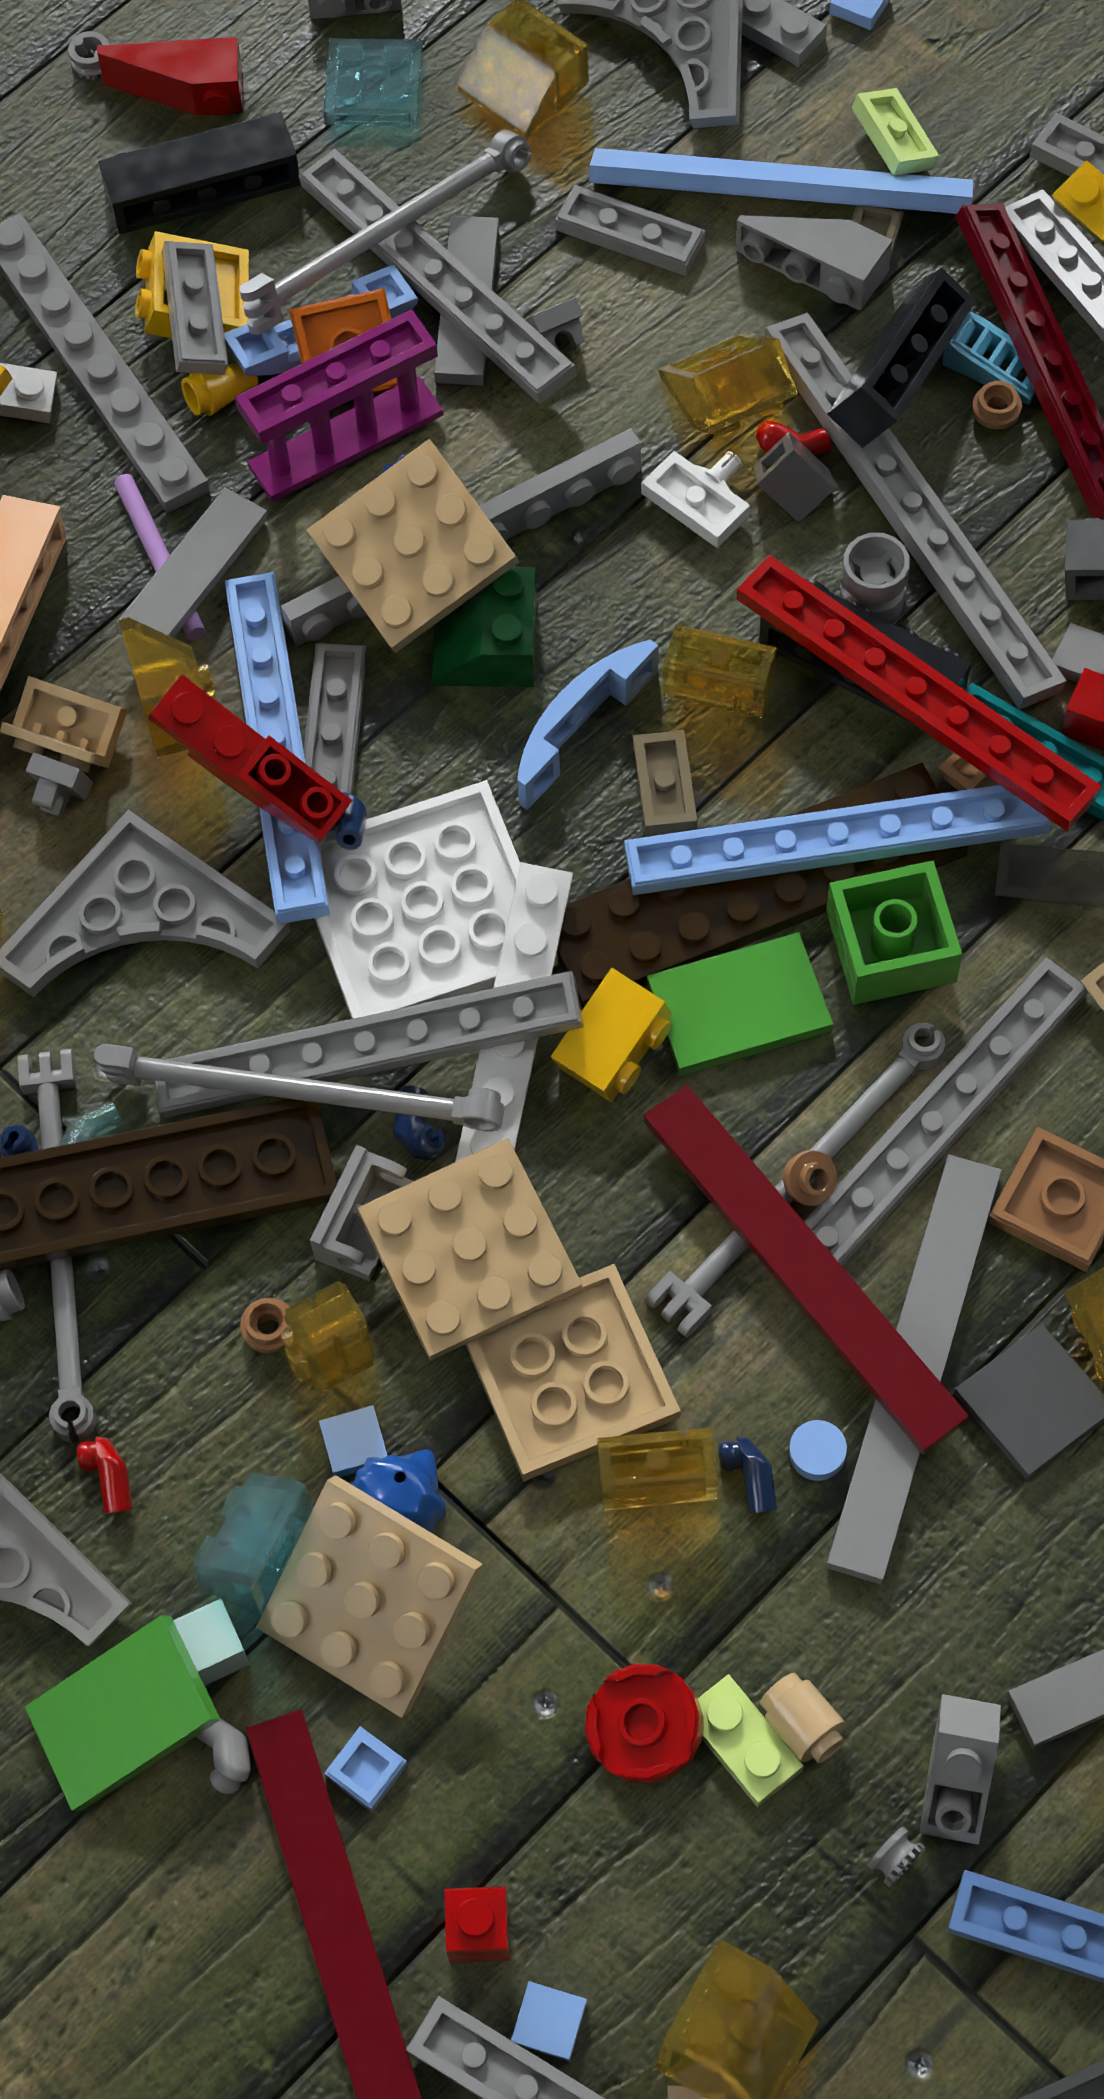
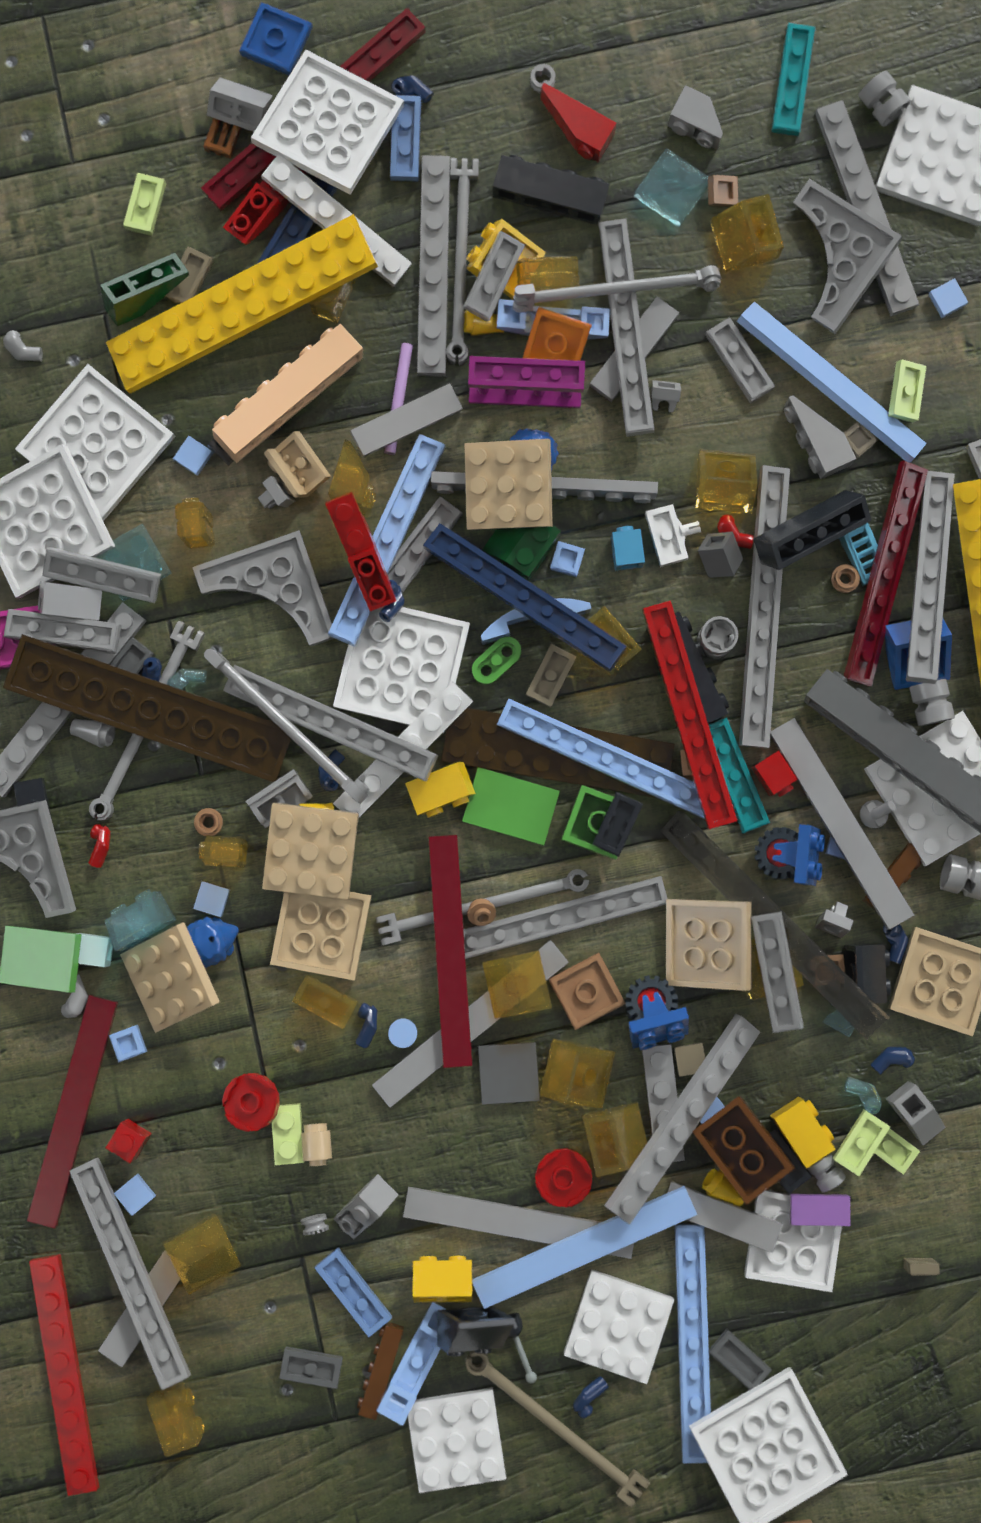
camera: 30 degrees right, 20 degrees up
none -> dark blue plate [423,523,627,672]
none -> light grey hinge [446,158,479,365]
none -> bright green plate [472,637,521,685]
none -> clear yellow slope [482,950,552,1019]
none -> clear yellow brick [516,256,580,291]
none -> light blue tile [550,541,585,577]
none -> black plate [592,792,643,857]
none -> dark azure brick [611,526,645,571]
none -> medium nougat plate [708,175,738,207]

